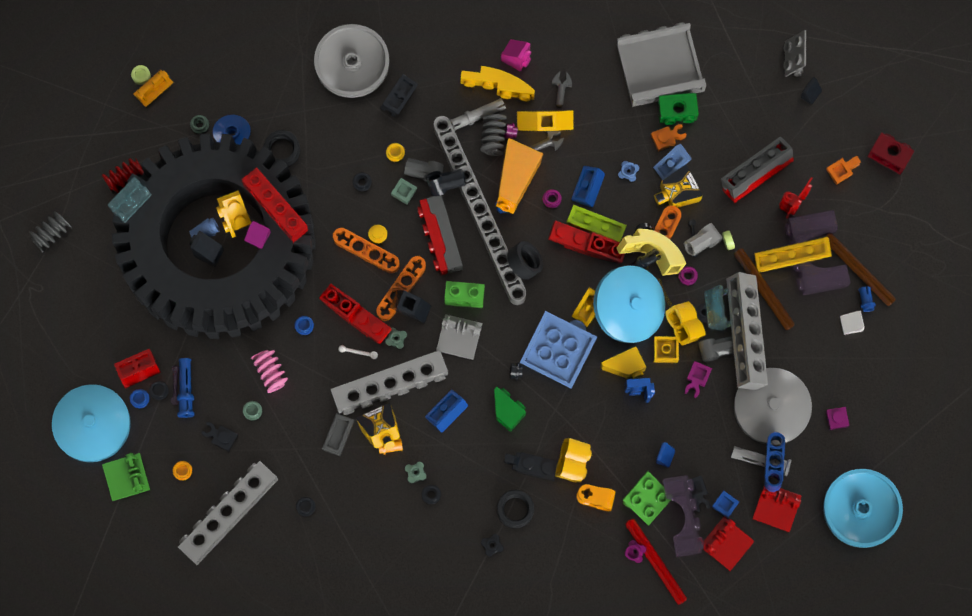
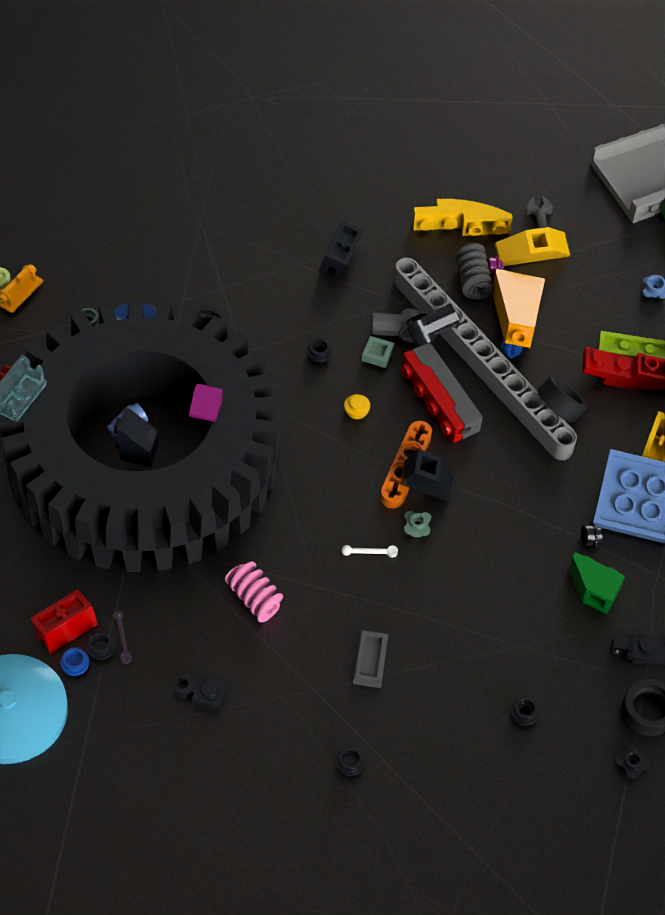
camera: 15 degrees left, 20 degrees down
bright green hinge [102,453,150,501] -> none
light orange plate [173,461,192,481] -> none
blue pin [177,358,195,418] -> none
light grey brick [178,461,278,565] -> none
yellow bracket [216,190,251,238] -> none
red brick [242,167,308,243] -> none
sand green plate [243,401,262,420] -> none
blue plate [295,316,314,335] -> none
light grey dish [314,24,390,98] -> none
red slope [319,284,392,344] -> none
light grey brick [331,350,448,415] -> none
orange beam [333,228,400,273] -> none
torso [356,403,400,450] -> none
light orange pin [379,438,403,455] -> none
yellow plate [386,143,405,162] -> none
sand green plate [405,462,427,483] -> none
blue slope [425,389,468,432] -> none
light grey hinge [436,314,483,360] -> none
bright green brick [444,281,485,308] -> none
light grey pin [450,98,506,131] -> none
dark pink slope [501,39,531,71] -> none
dark grey bar [530,131,564,151] -> none
magenta plate [543,189,562,208] -> none
blue slope [571,166,605,207] -> none

